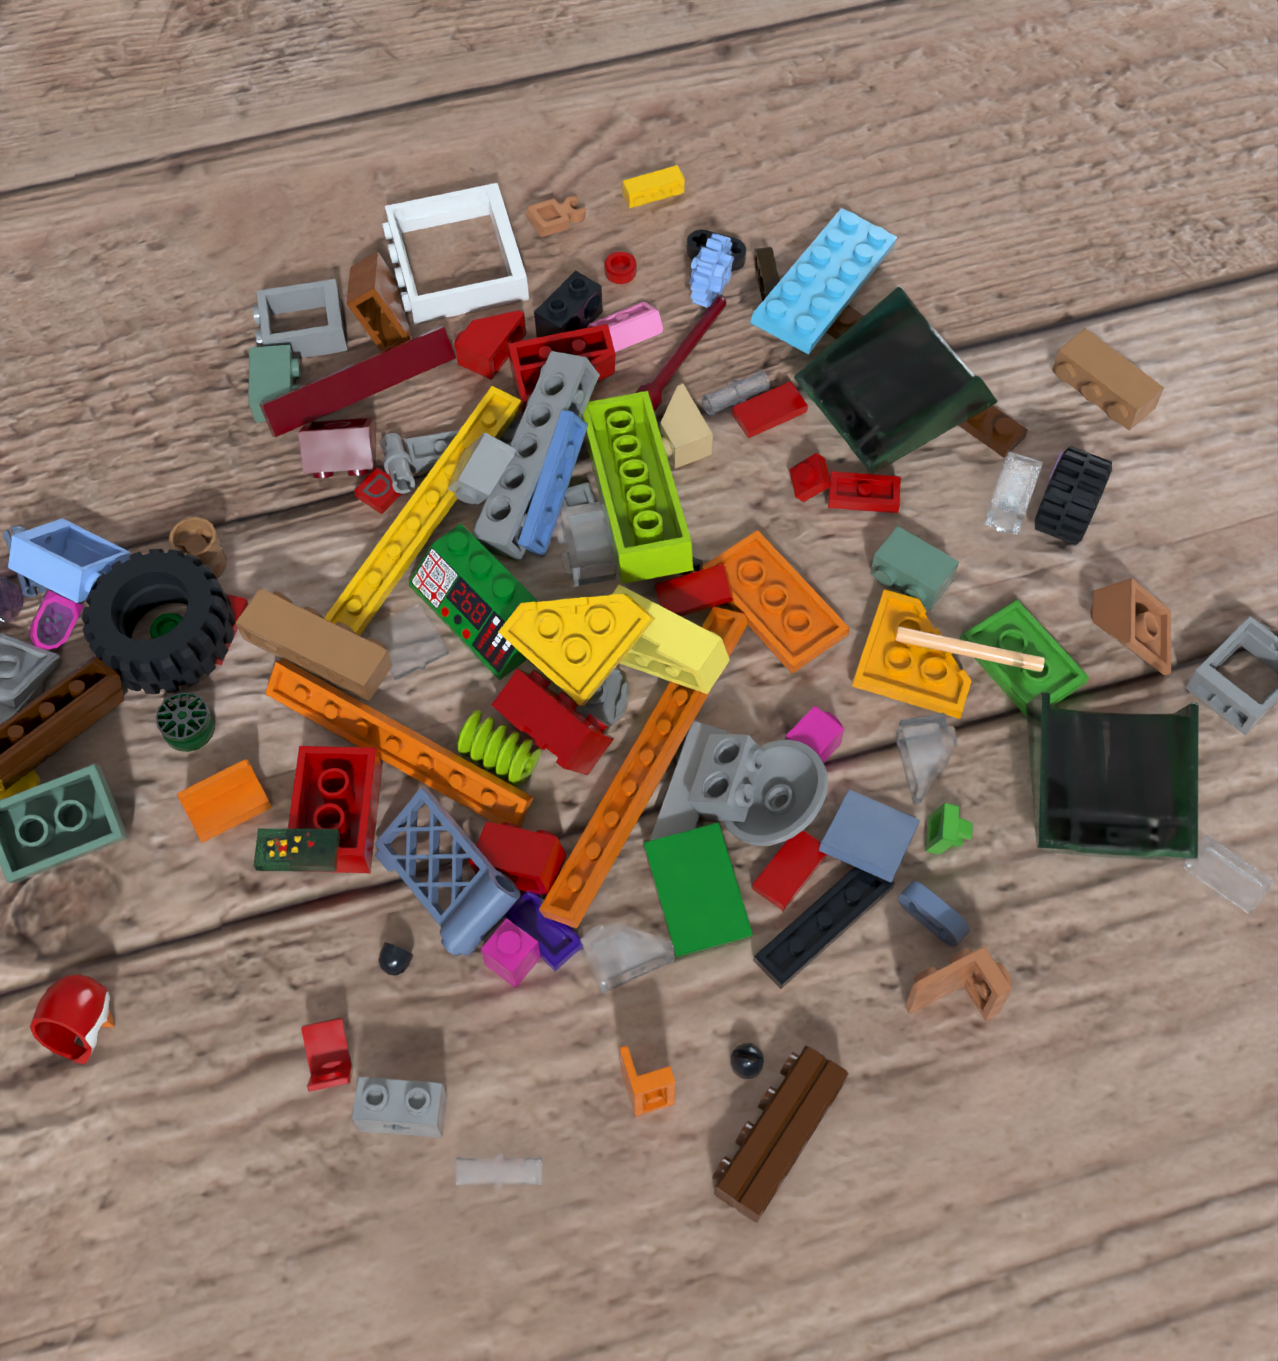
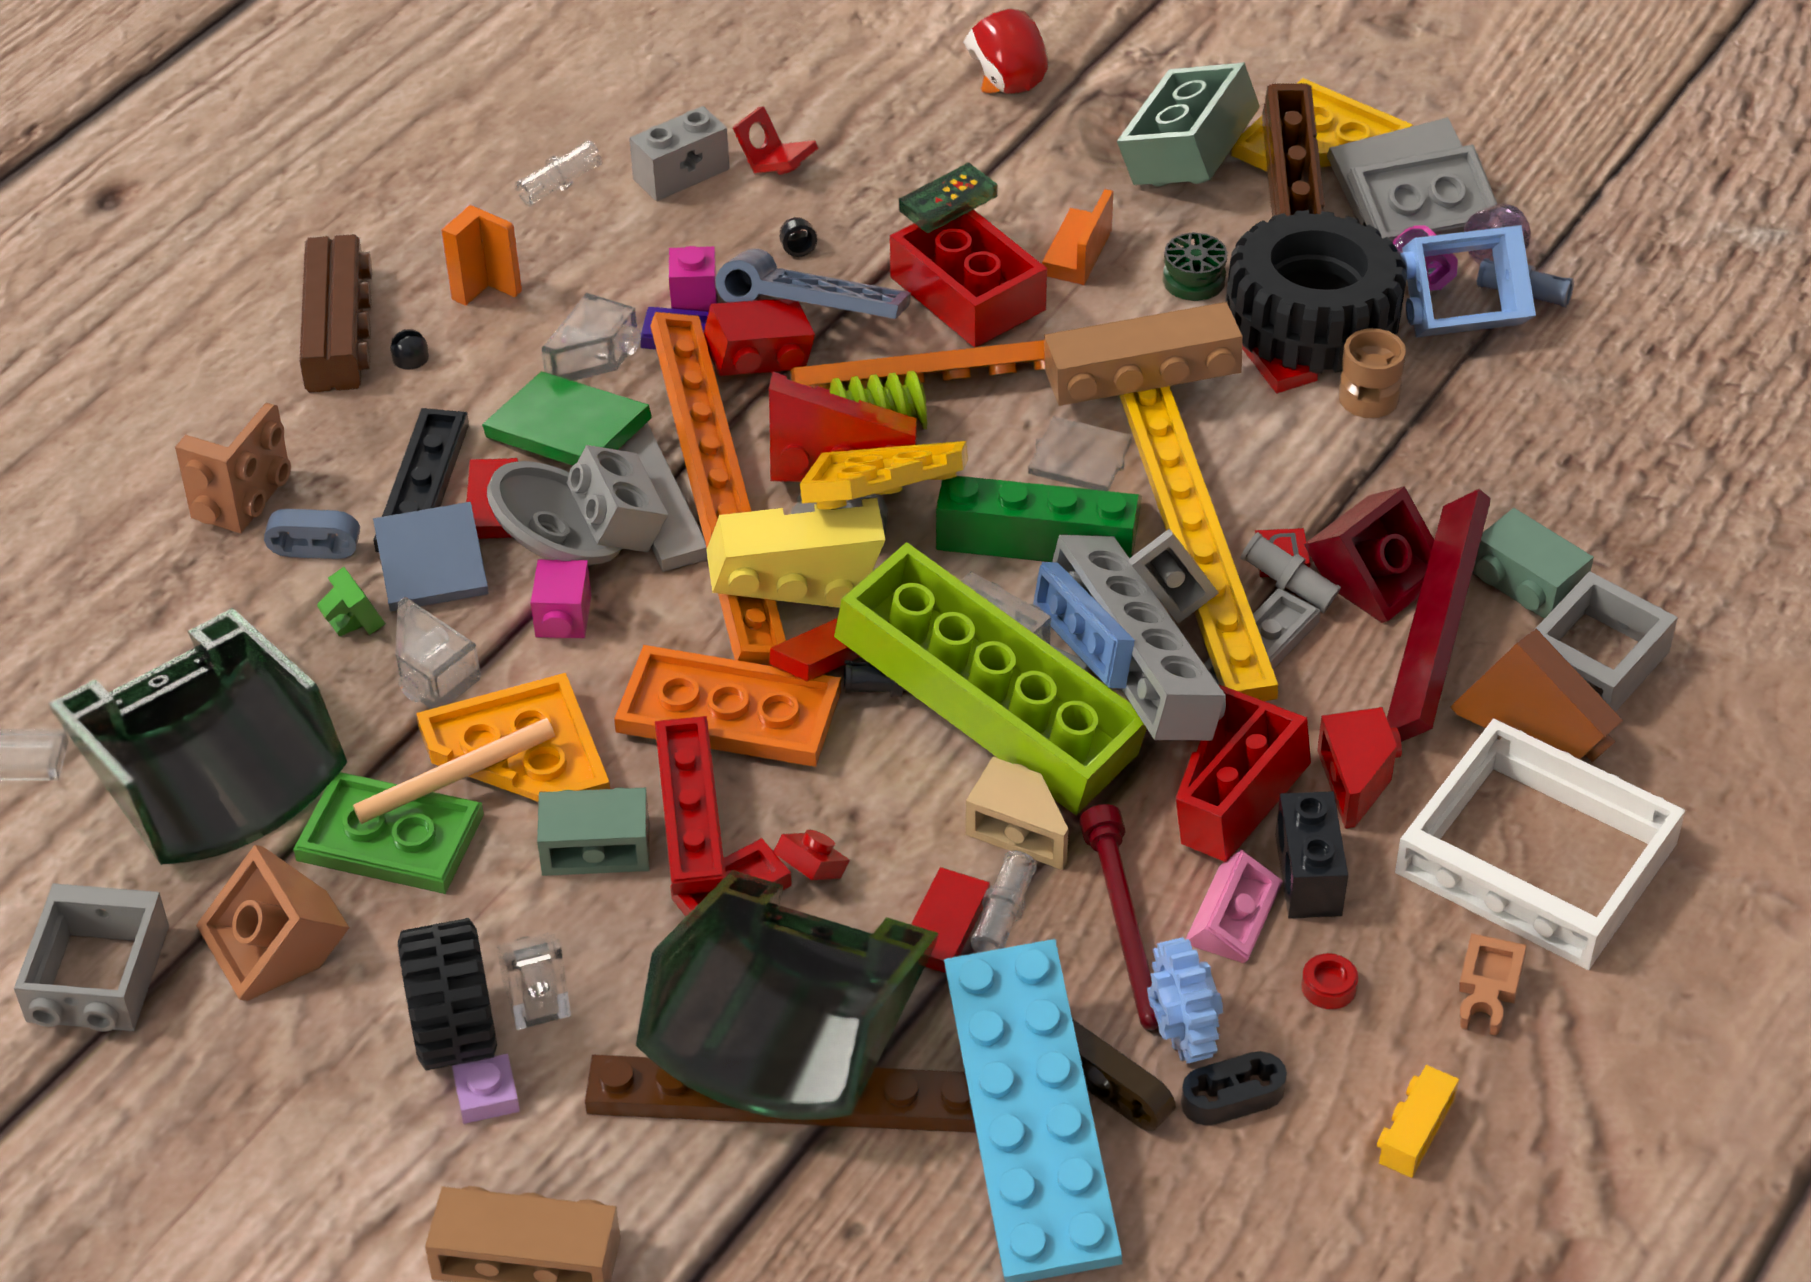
camera: 140 degrees right, 15 degrees down
none -> red tile [655,716,727,896]

